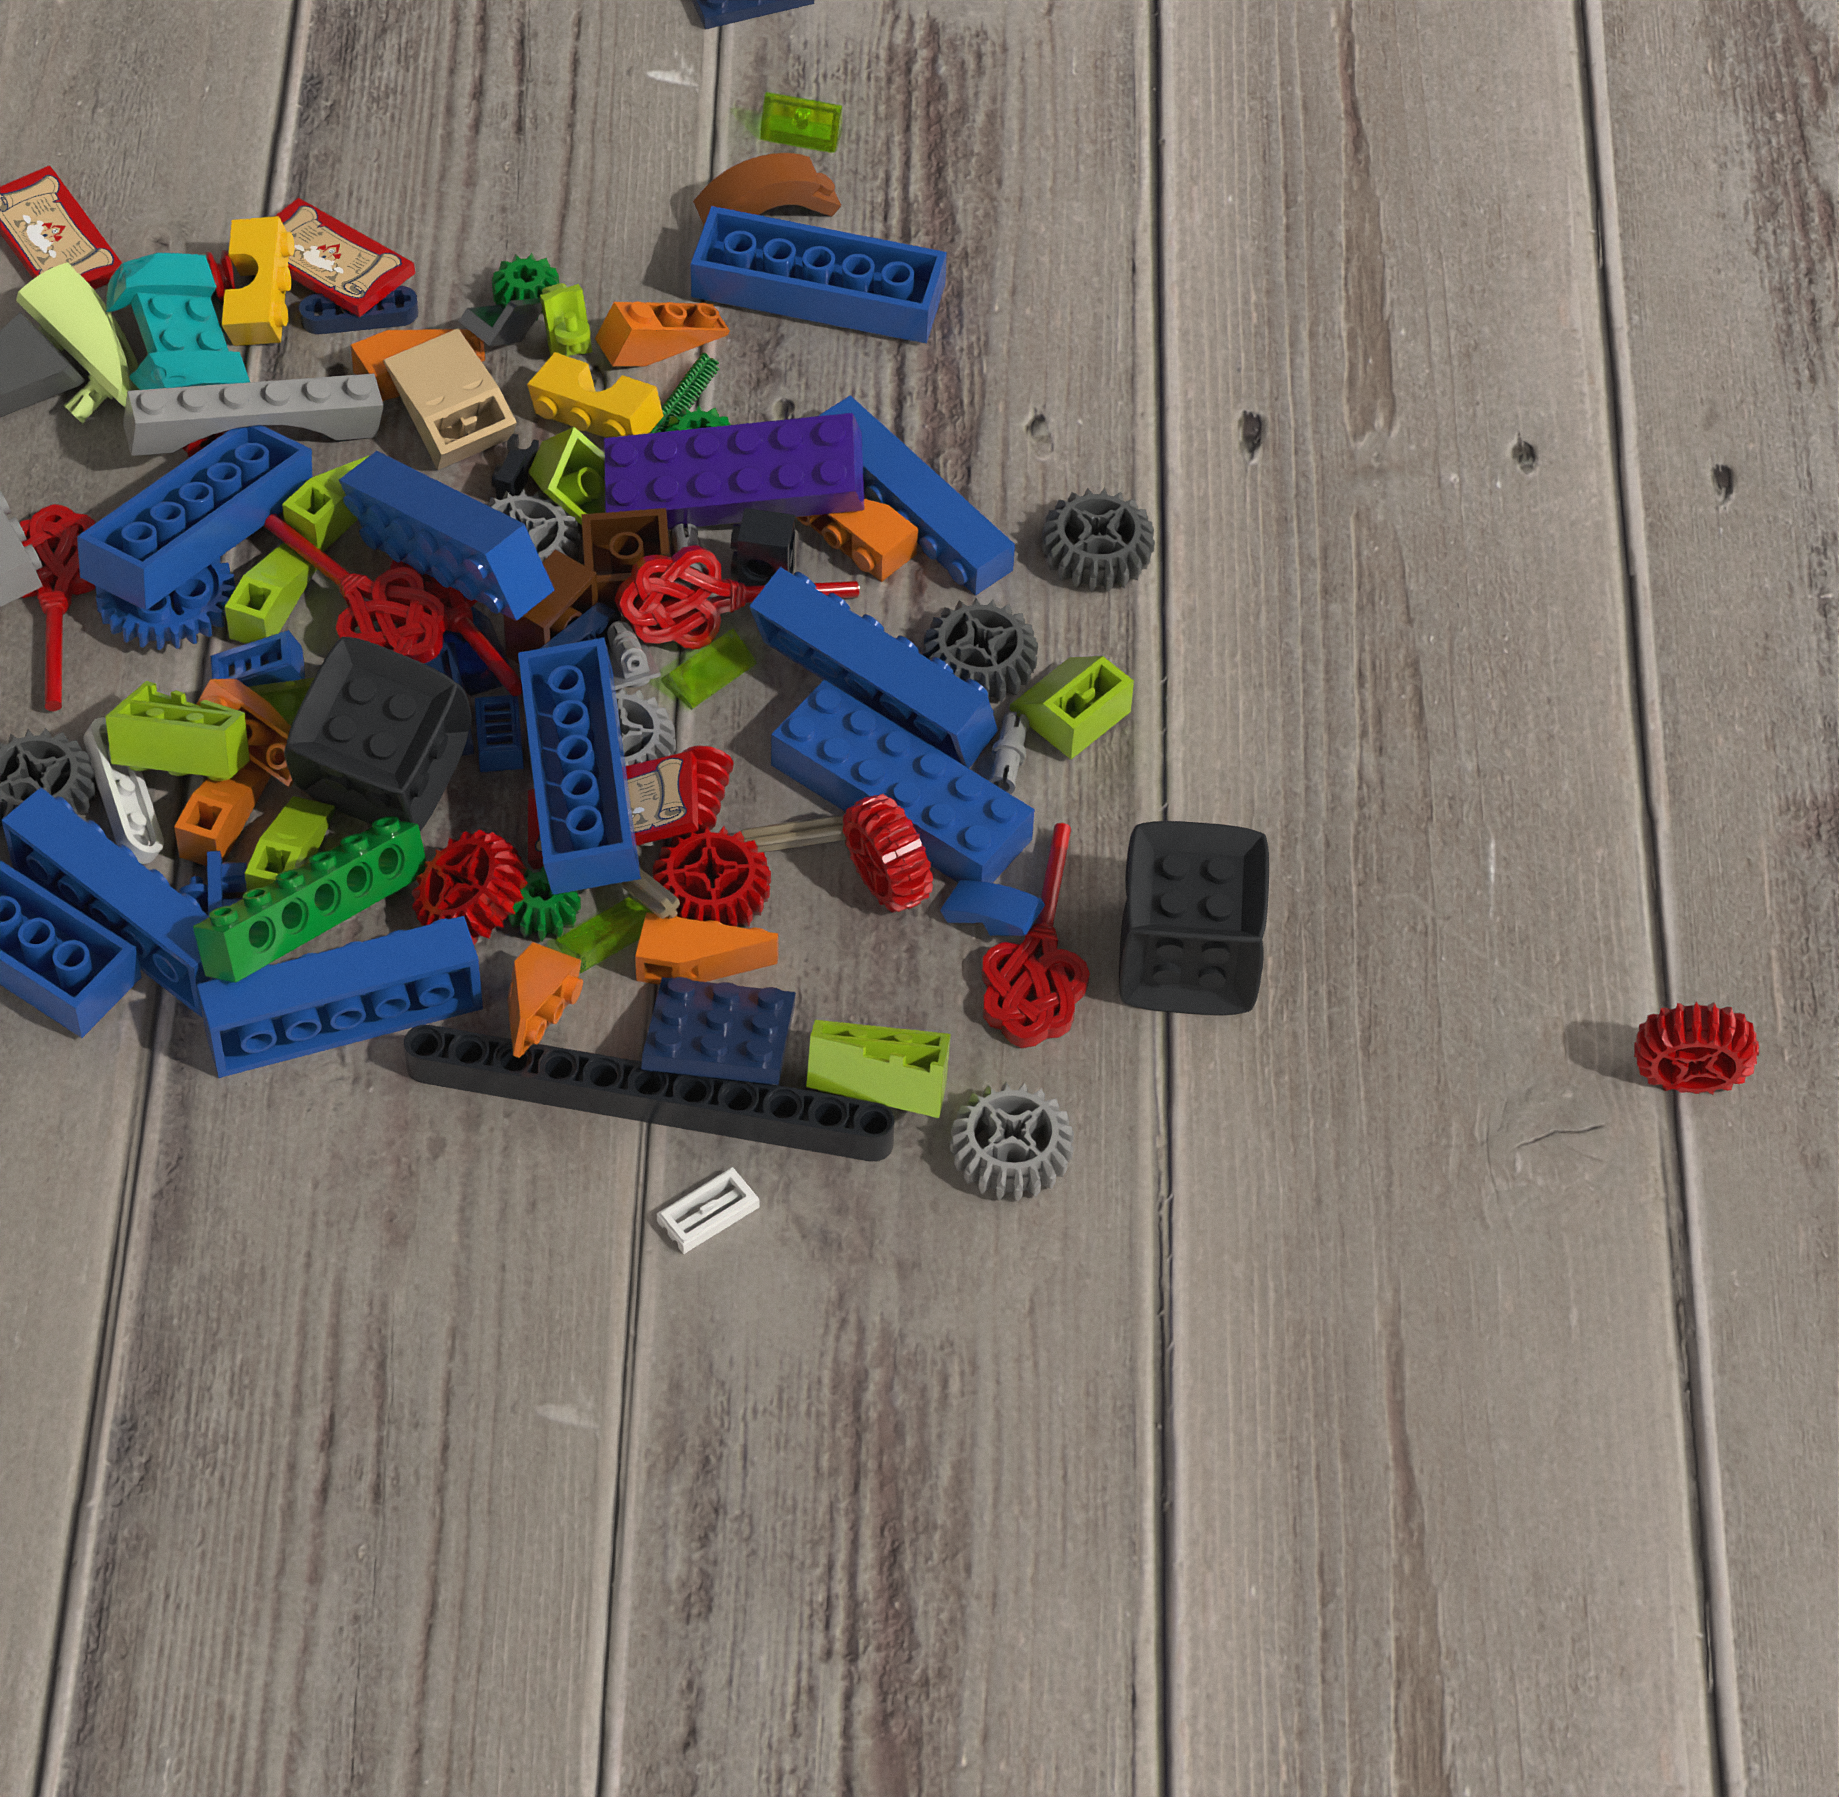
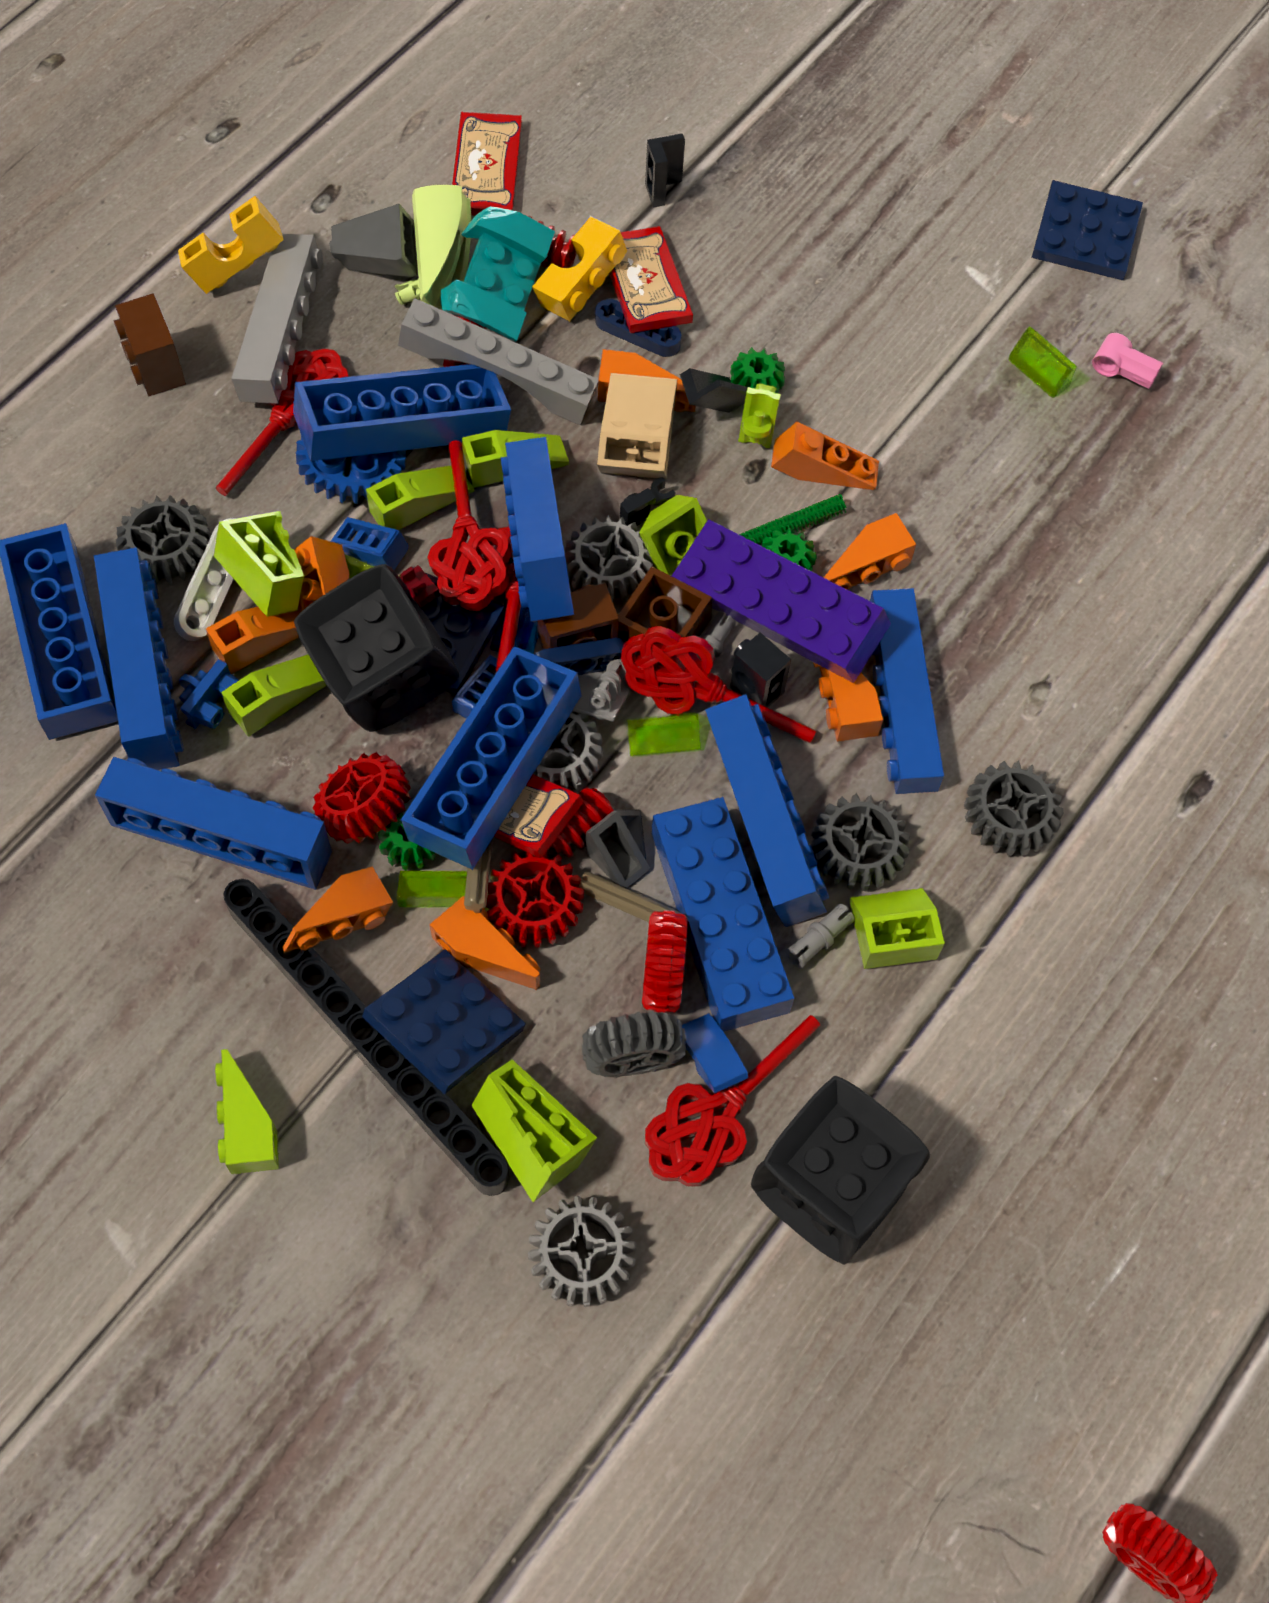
camera: 35 degrees right, 10 degrees up
green brick [193,816,427,983] -> none
yellow arch [527,352,663,438] -> none
white tile [657,1167,760,1254] -> none
blue brick [690,206,947,344] -> none
dark orange arch [693,153,841,226] -> none
none -> lime slope [215,1049,279,1174]
none -> dark grey gear [582,1011,686,1078]
none -> dark grey slope [586,810,651,888]
none -> black panel [645,133,685,208]
none -> orange slope [824,513,916,590]
none -> bright pink piece [1092,333,1163,389]

